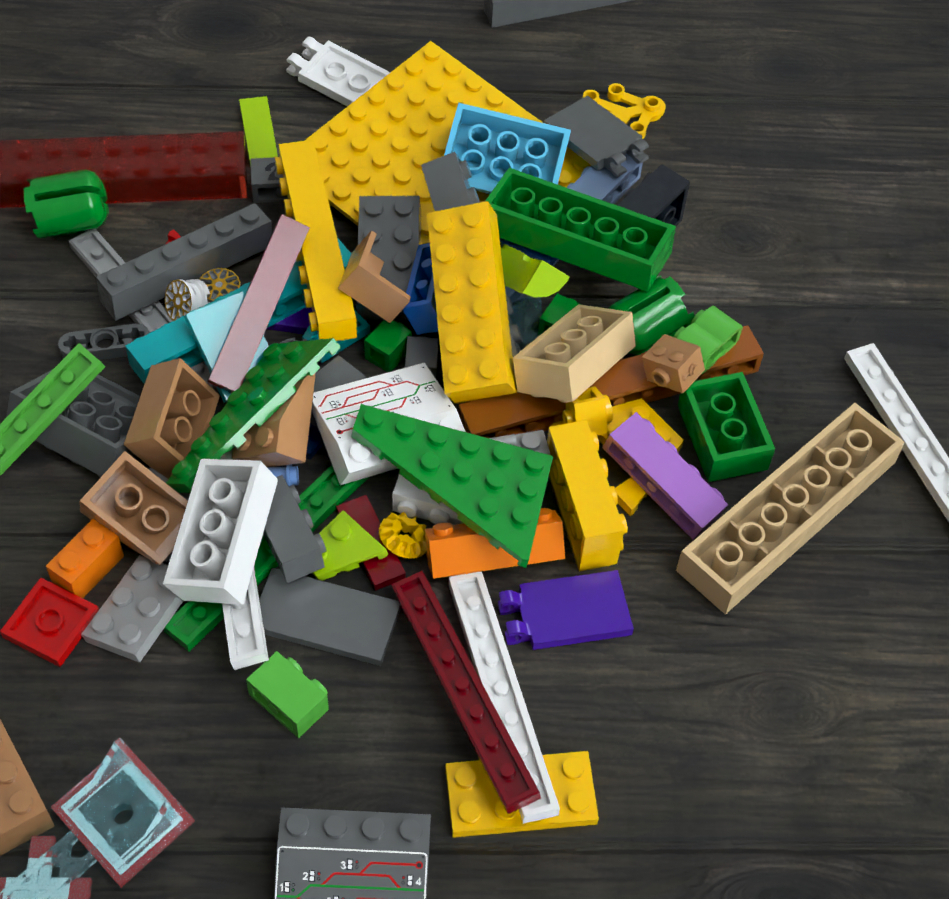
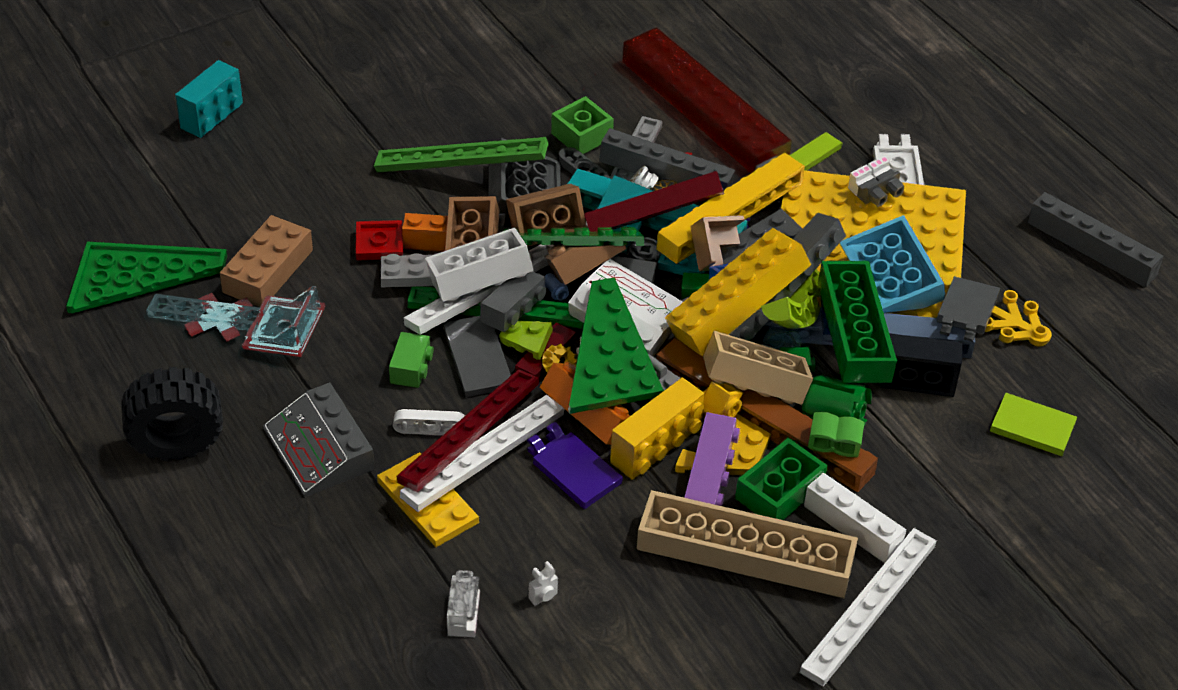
camera: 60 degrees right, 10 degrees down
green cylinder [24,169,109,239] -> none
medium nougat head [642,334,705,393] -> none
none -> white beam [393,409,465,435]
none -> clear hips [447,571,480,637]
none -> white plate [529,561,558,606]
none -> bright green brick [551,96,614,154]
none -> white brick [804,473,906,563]
none -> dark grey hips [848,156,904,207]
none -> lime tile [990,393,1077,456]

